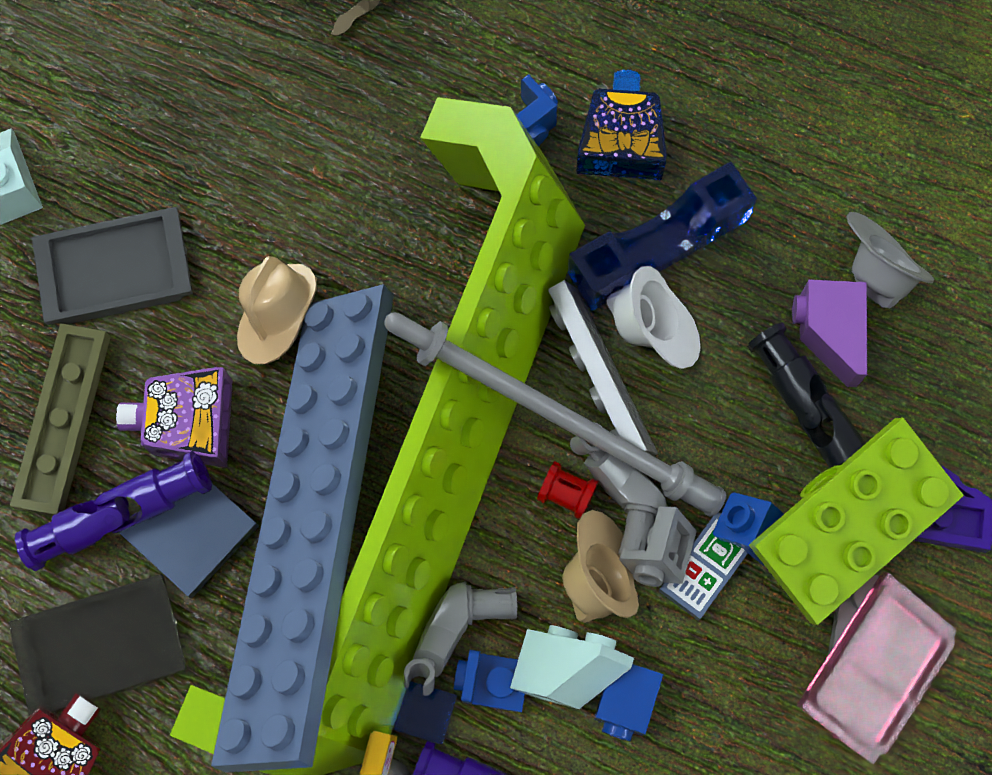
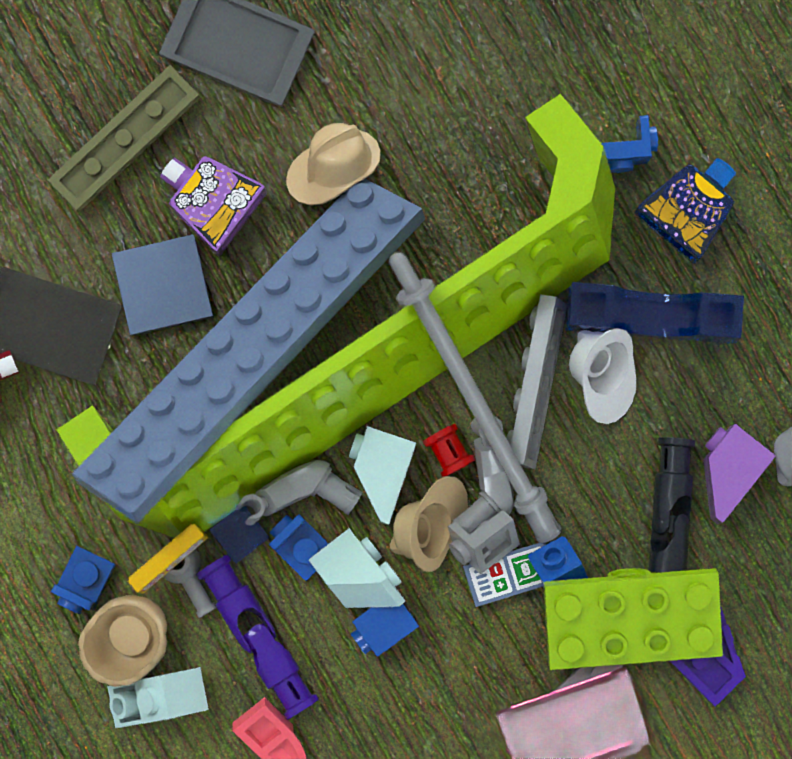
camera: 30 degrees right, 10 degrees up
dark purple piece [14,451,212,571] -> none
none -> light aqua slope [349,426,416,526]

